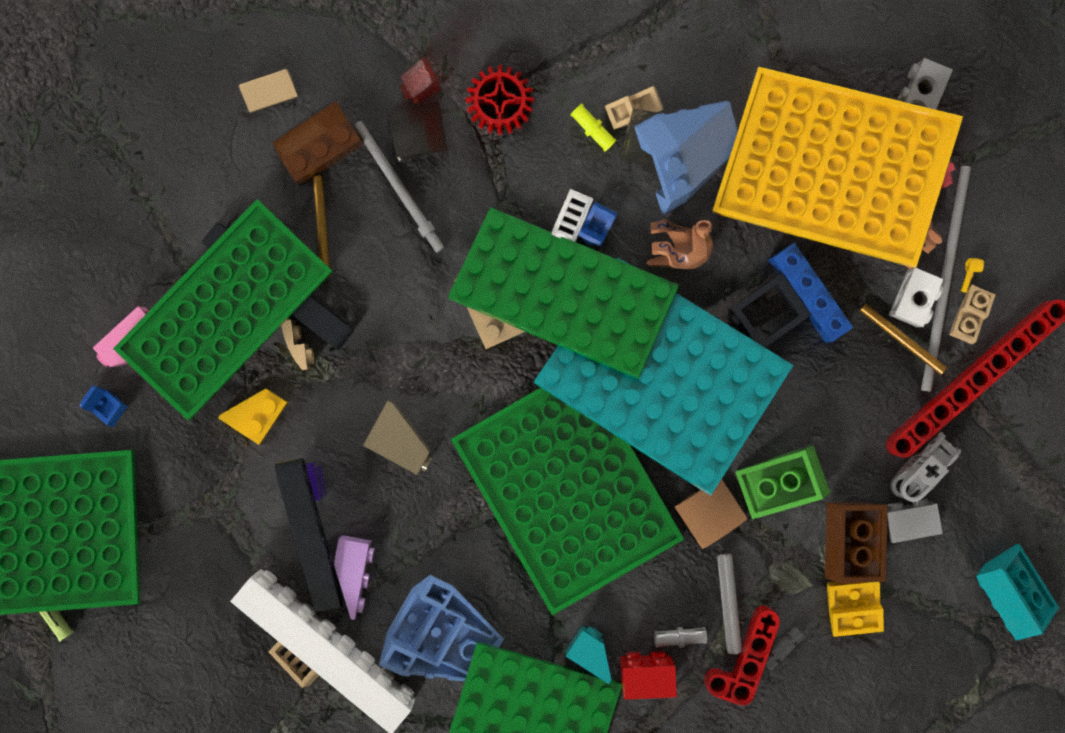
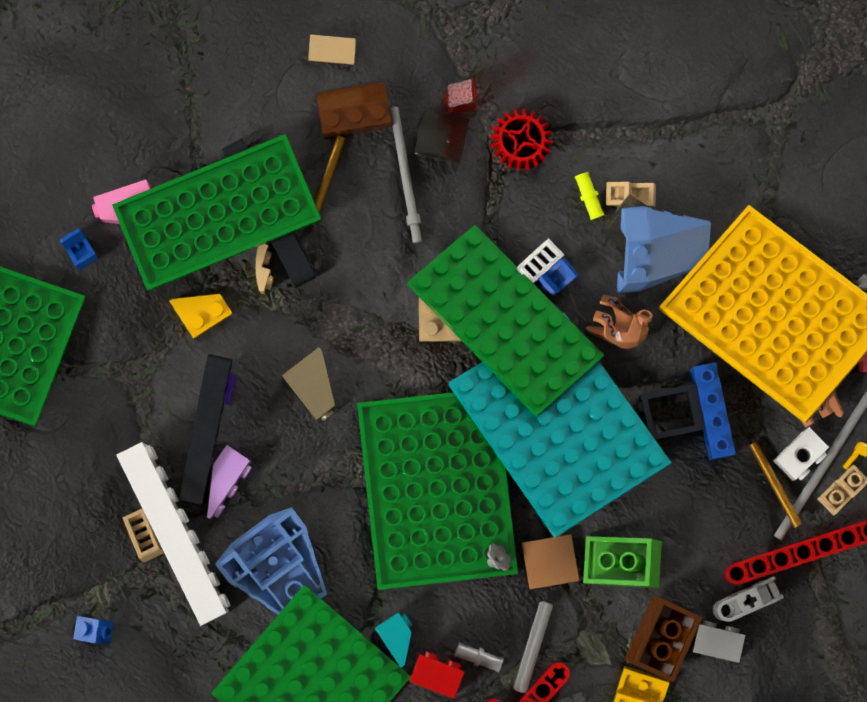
camera: 20 degrees right, 5 degrees down
none -> light grey plant [487,544,511,571]

